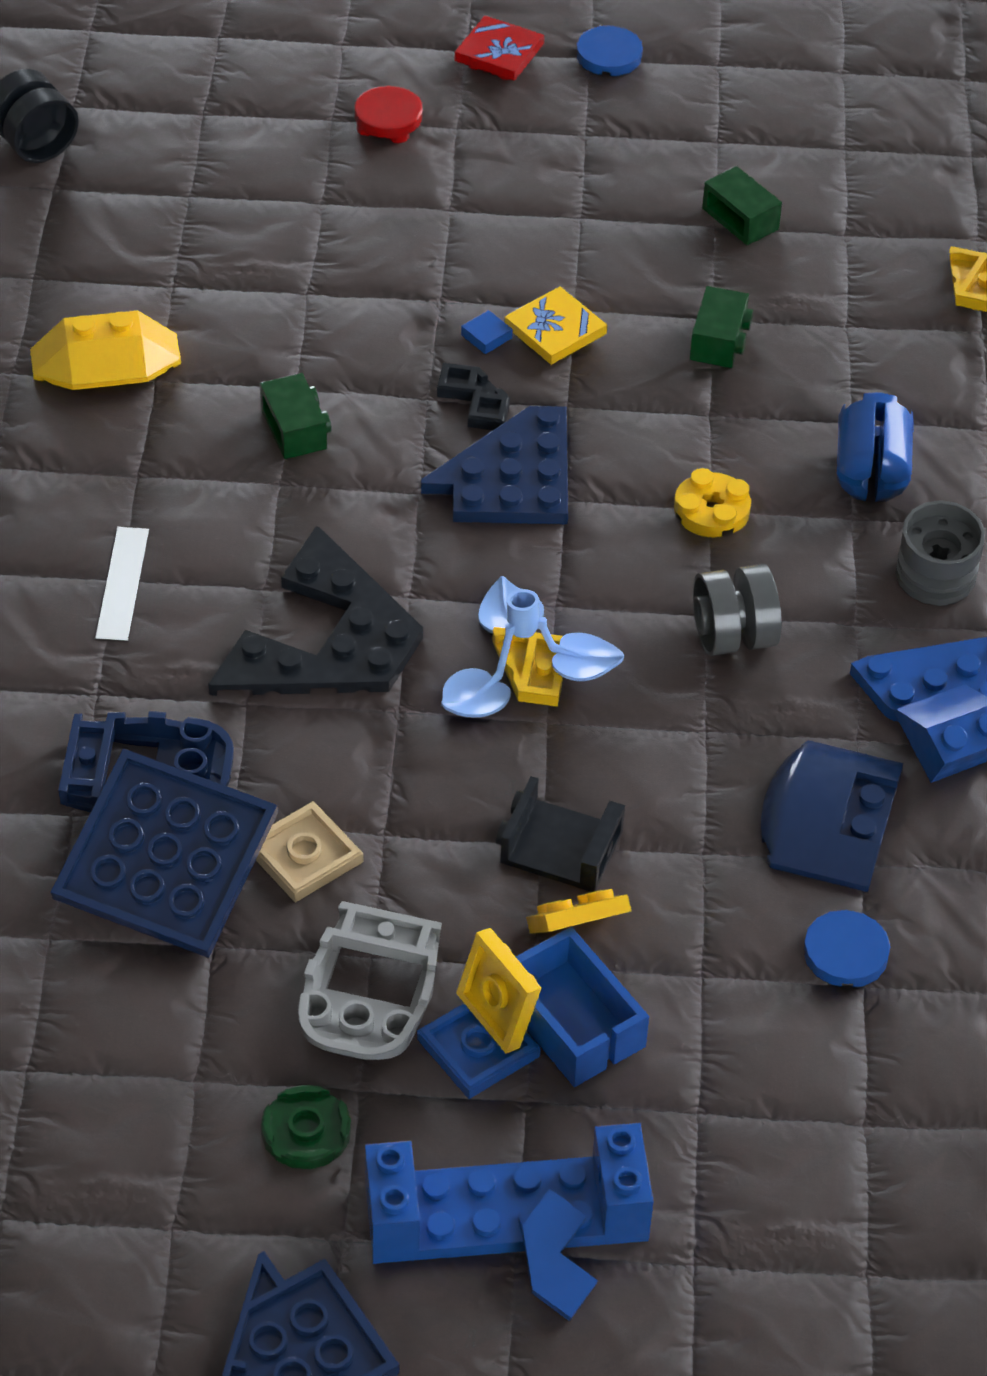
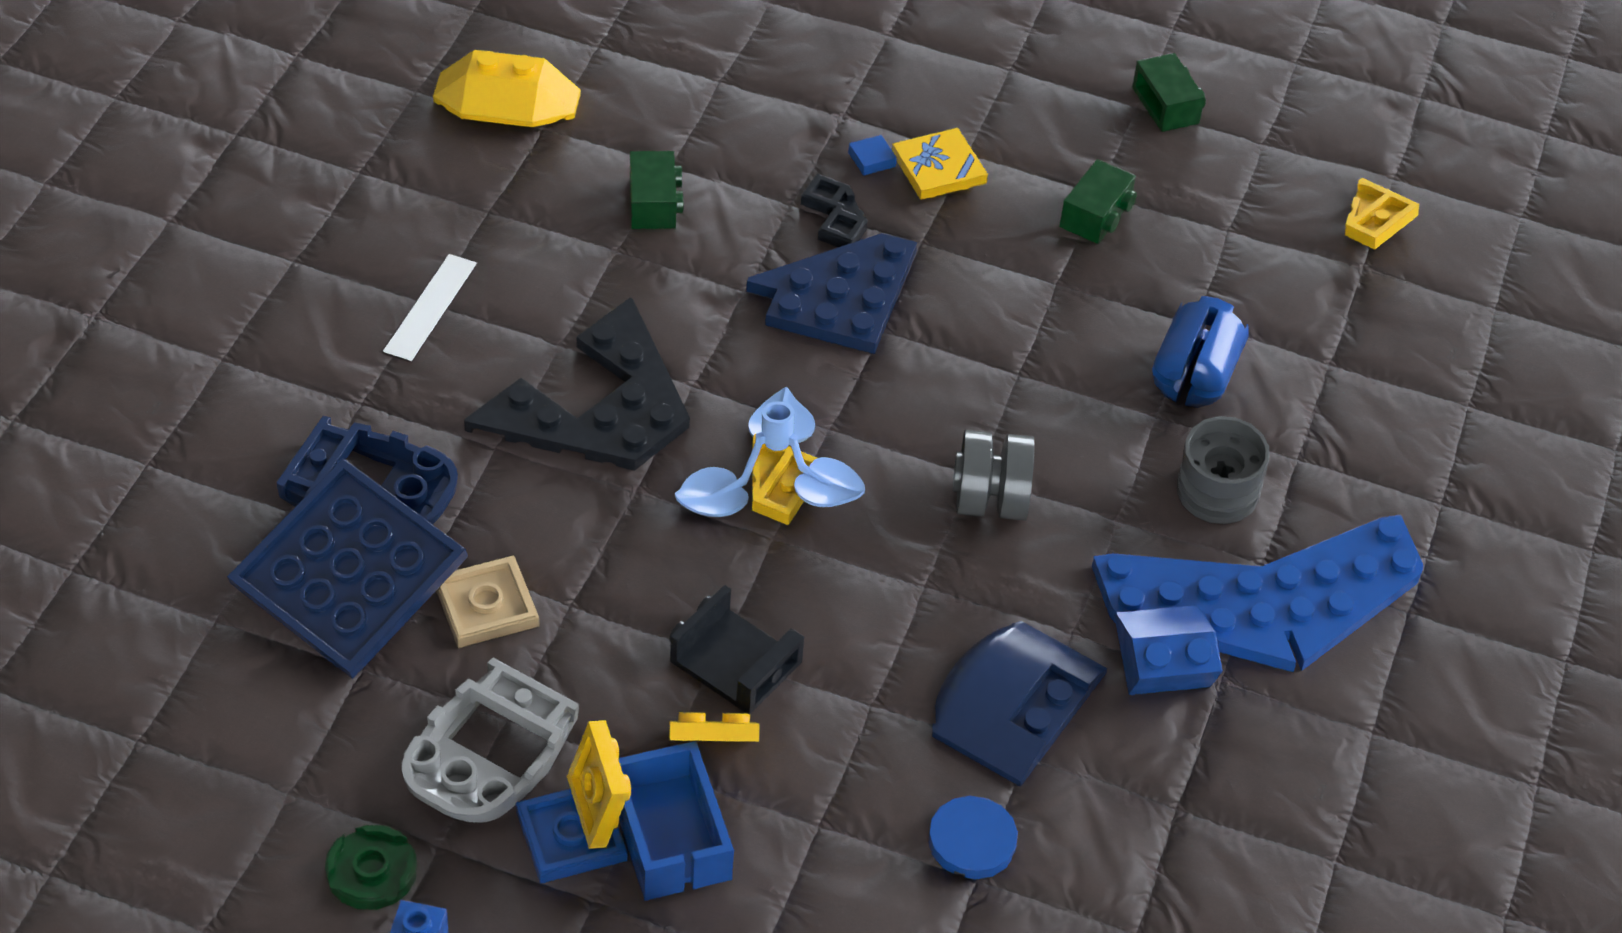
camera: 15 degrees right, 0 degrees up
yellow plate [674,468,751,538] -> none

